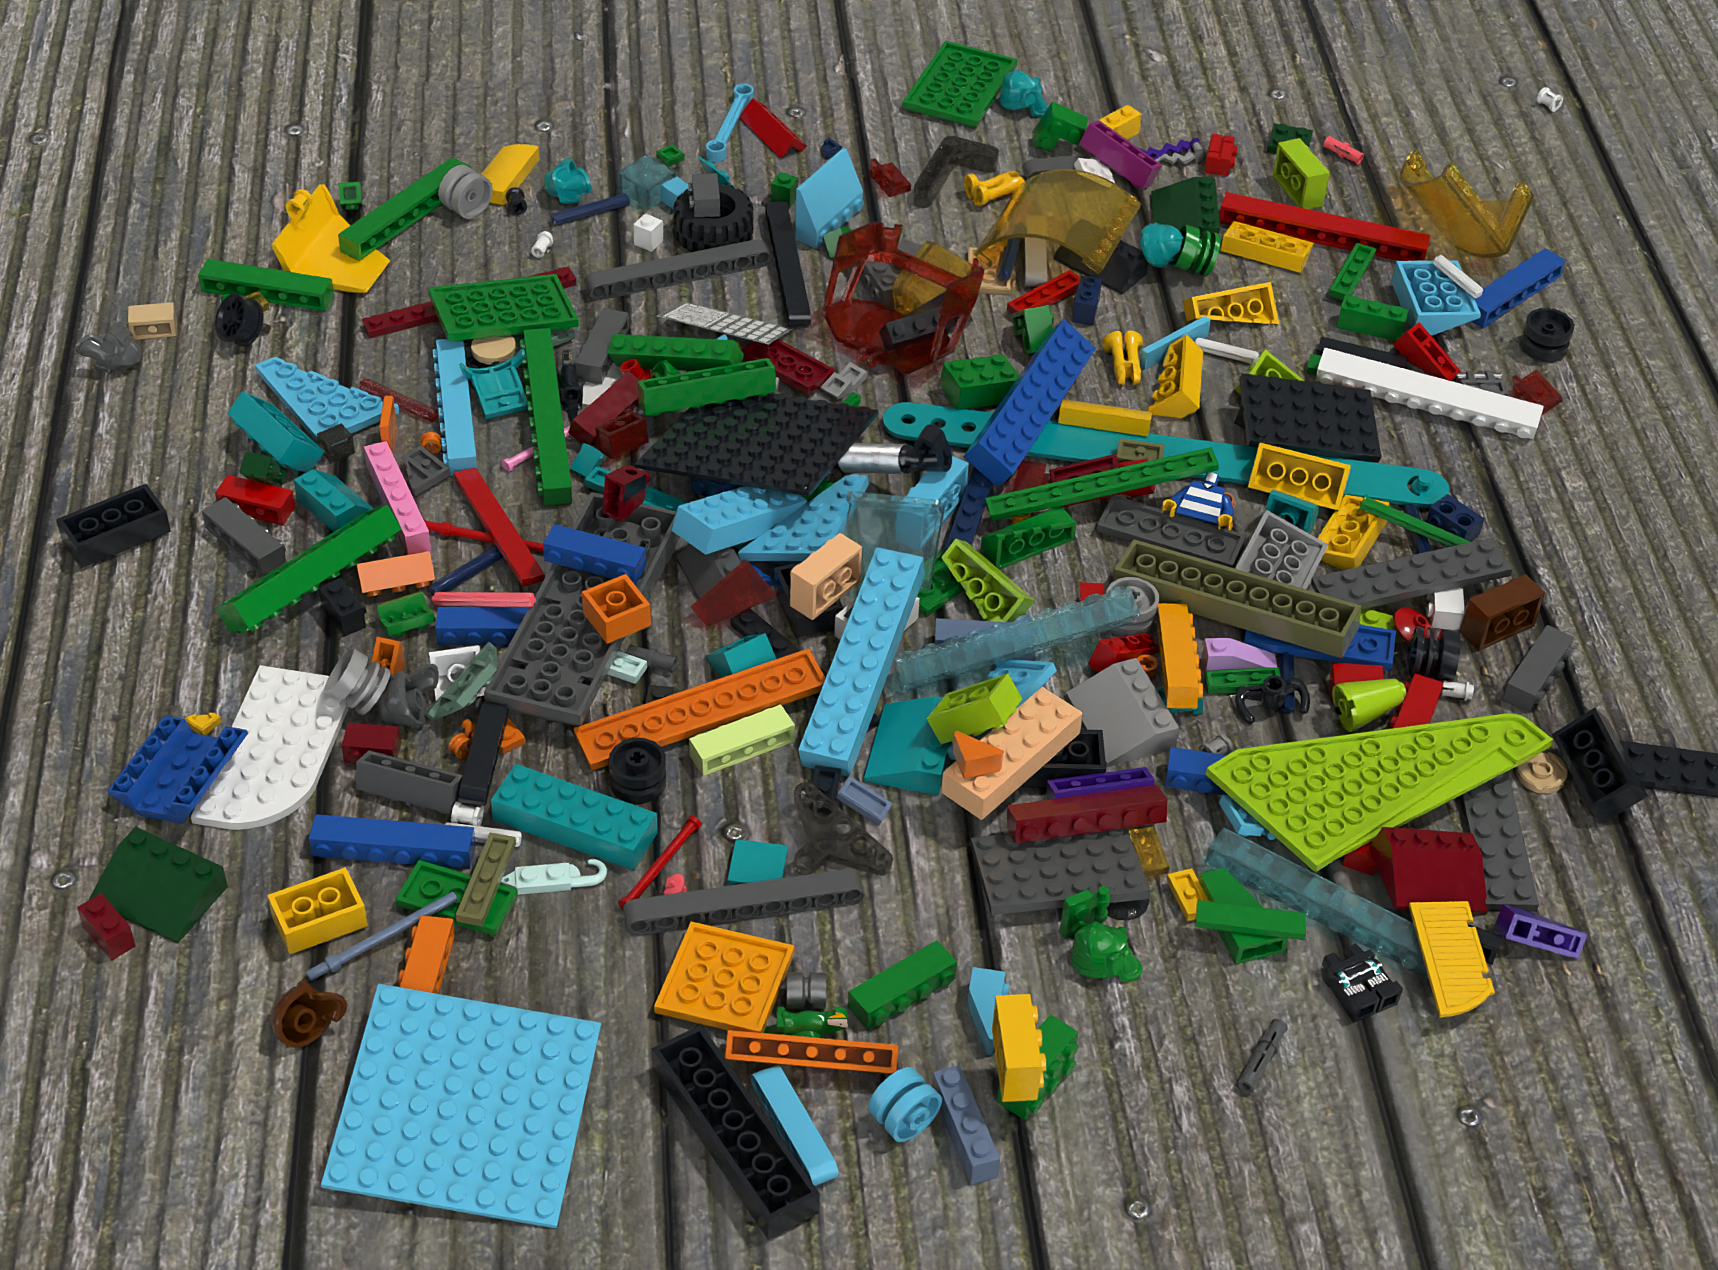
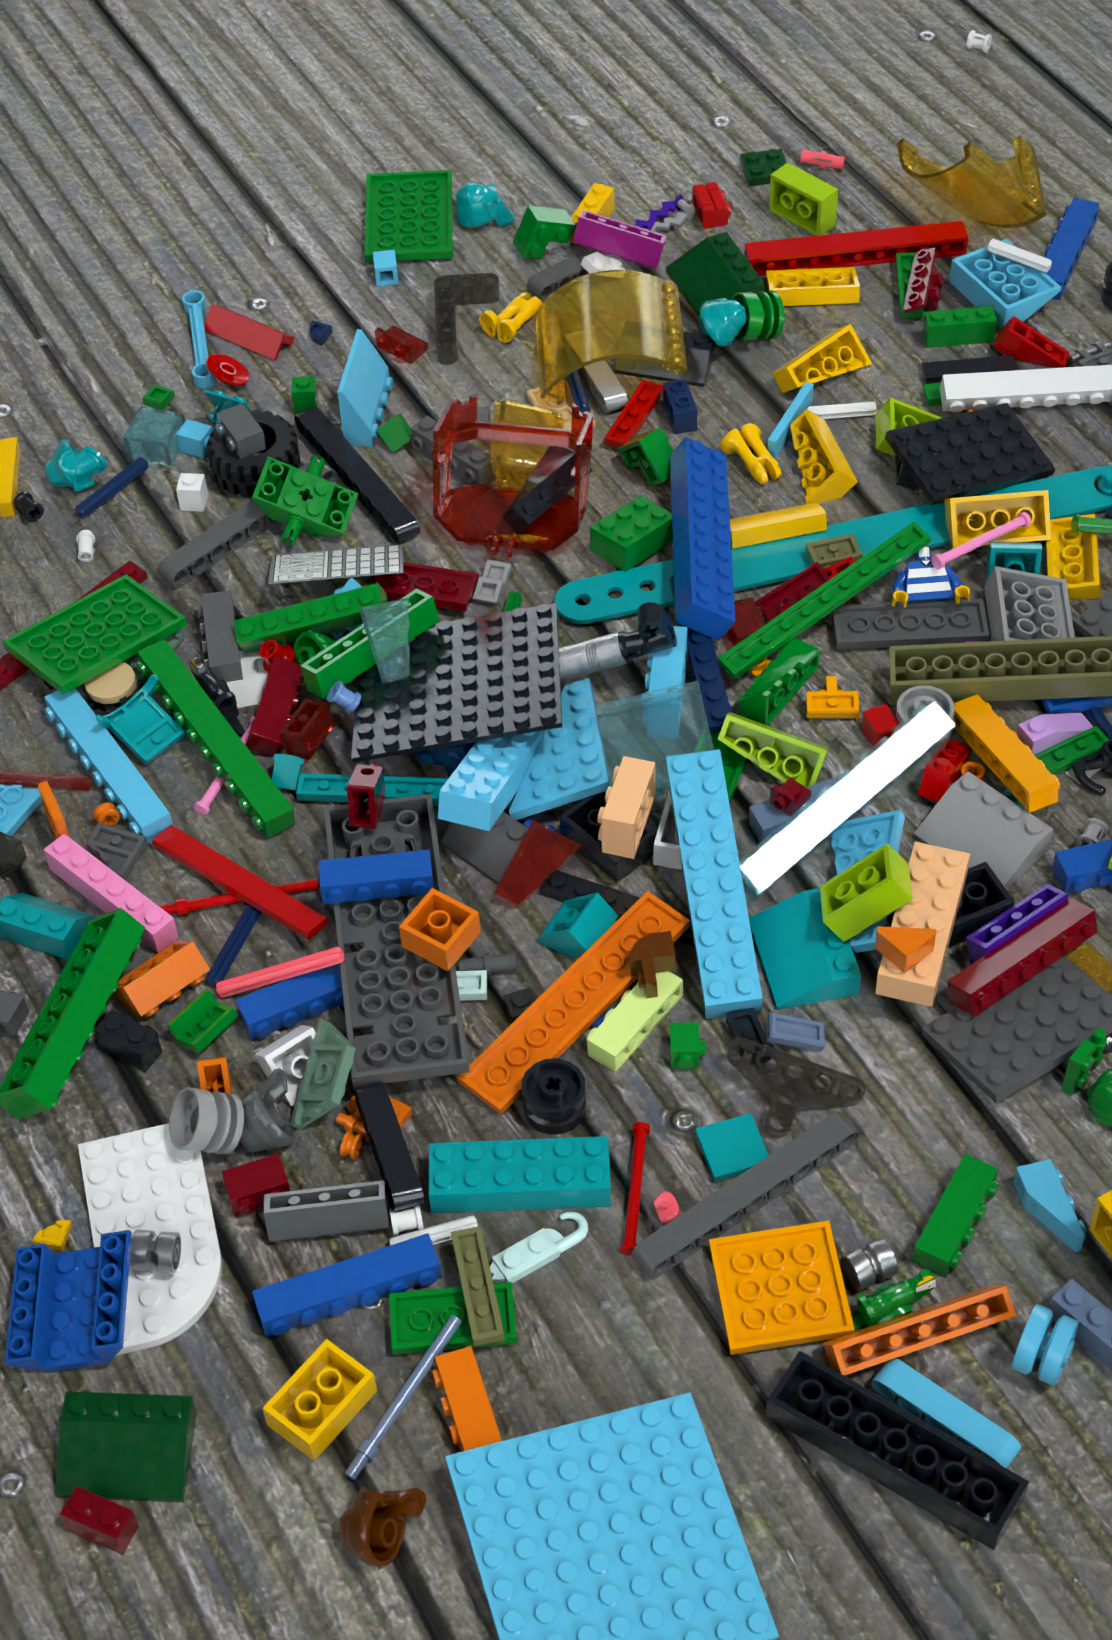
camera: 20 degrees left, 5 degrees up
none -> flat silver wheel [130,1229,181,1273]
none -> red dish [206,354,249,386]
none -> green slope [252,456,359,545]
none -> medium blue bush [327,681,361,714]
none -> clear light blue wing [359,598,410,684]
none -> medium azure brick [373,250,398,286]
none -> reddish brown brick [630,931,676,998]
none -> green brick [670,1022,705,1069]
none -> dark red bracket [770,778,811,817]
none -> light orange hinge [806,676,860,718]
none -> dark red bracket [903,248,944,313]
none -> bright pink bar [931,512,1031,570]

